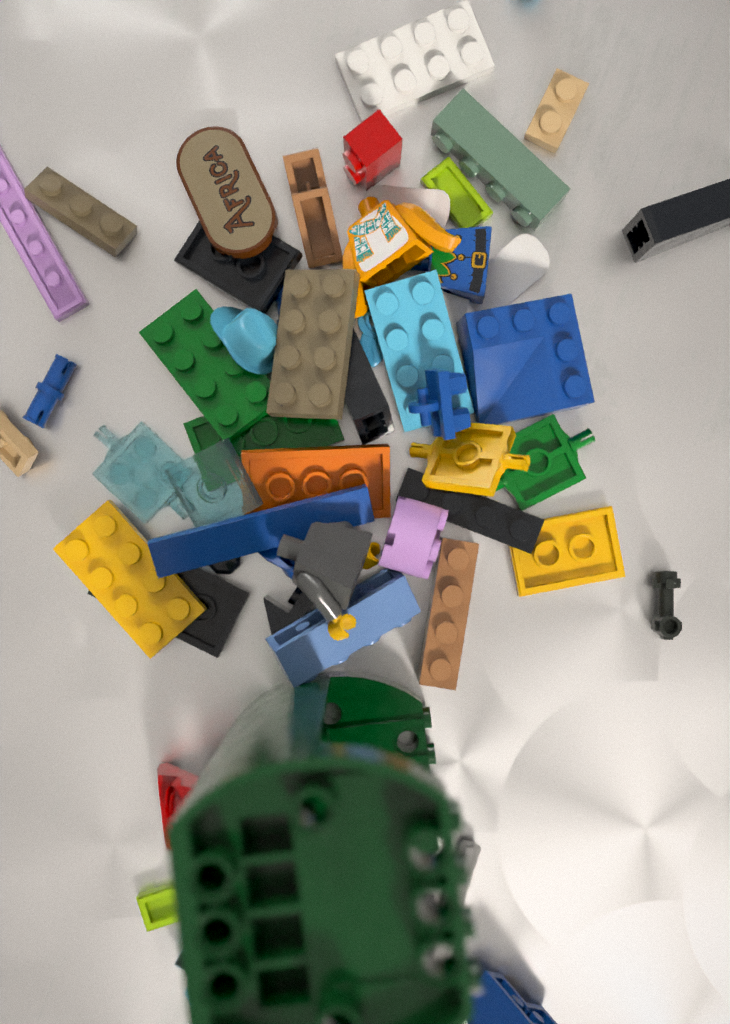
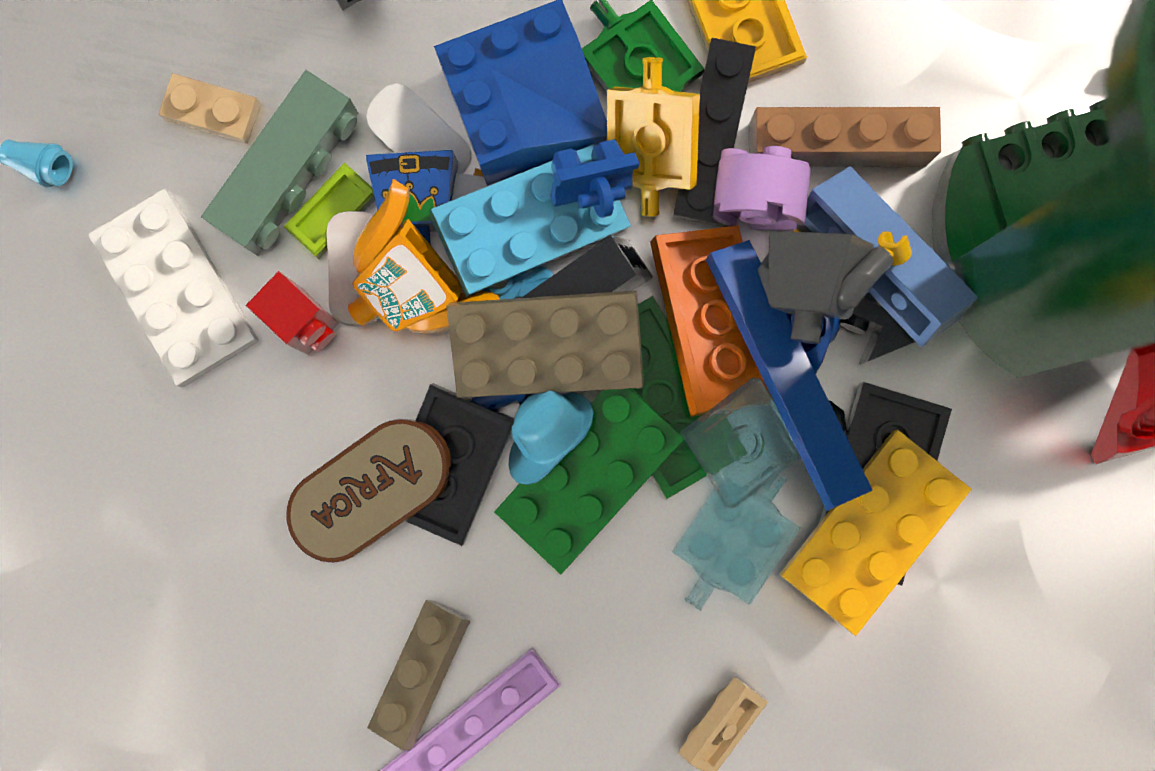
camera: 100 degrees left, 5 degrees down
blue pin [22,354,78,428] -> none
medium nougat slope [283,147,343,269] -> none

